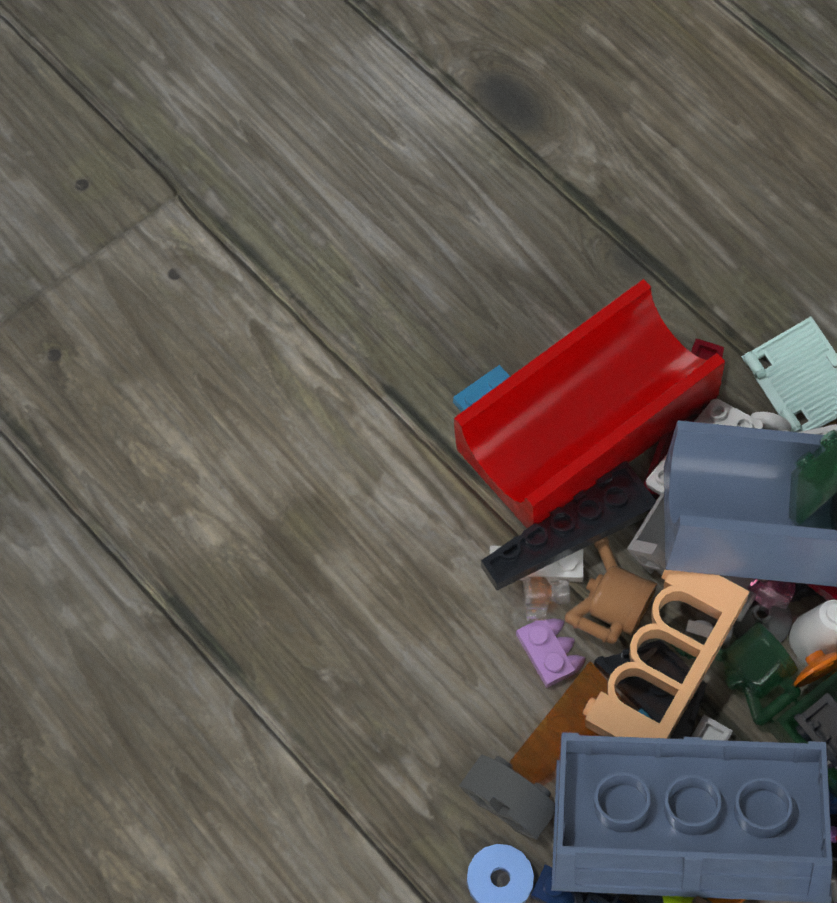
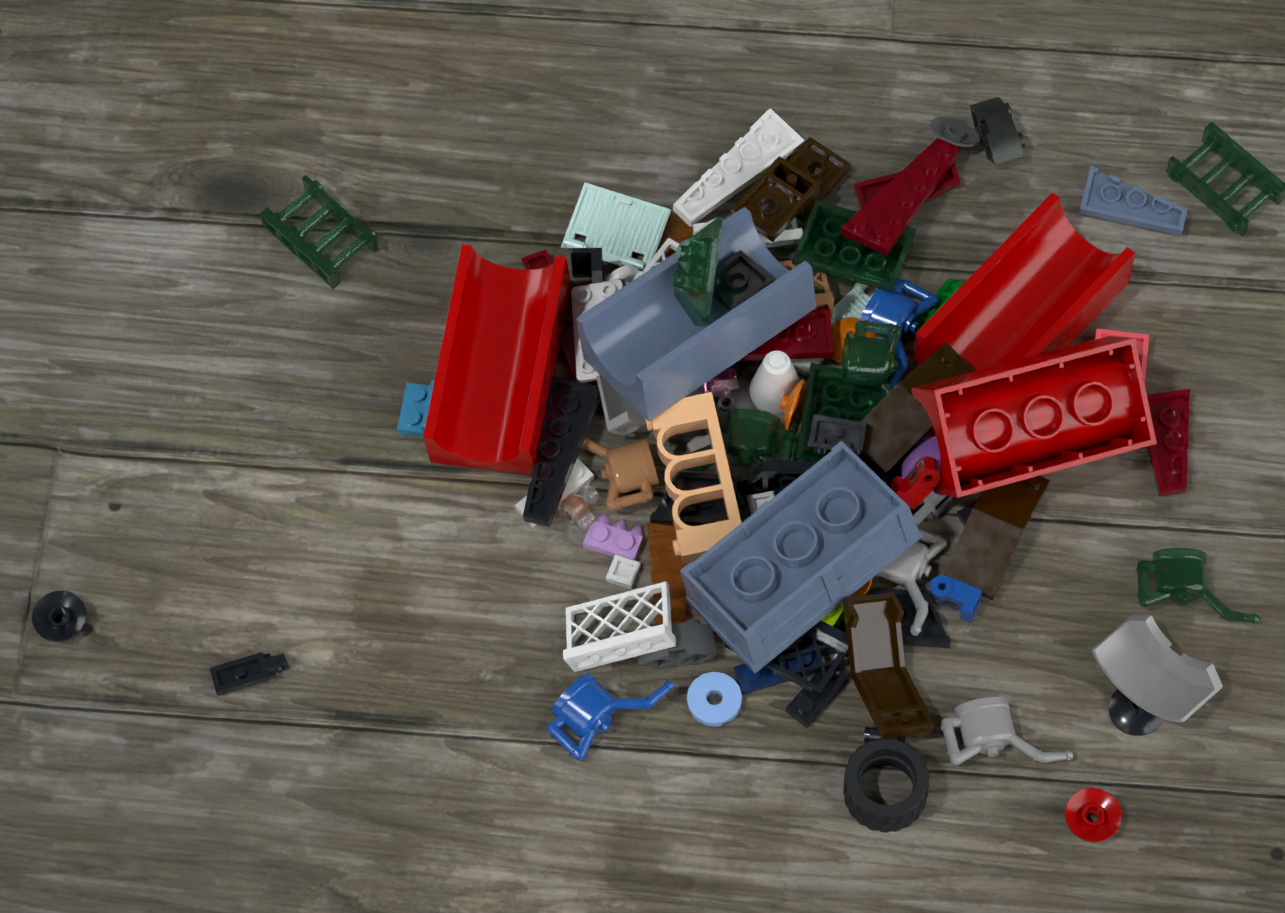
camera: 40 degrees left, 0 degrees up
none -> black dish [32,590,87,642]
none -> black hinge [209,652,289,696]
none -> clear green fence [260,175,378,289]
none -> blue piece [547,673,675,761]
none -> white fence [563,581,676,672]
none -> black panel [570,248,604,284]
none -> white tile [606,554,641,590]
none -> black wing [738,459,817,494]

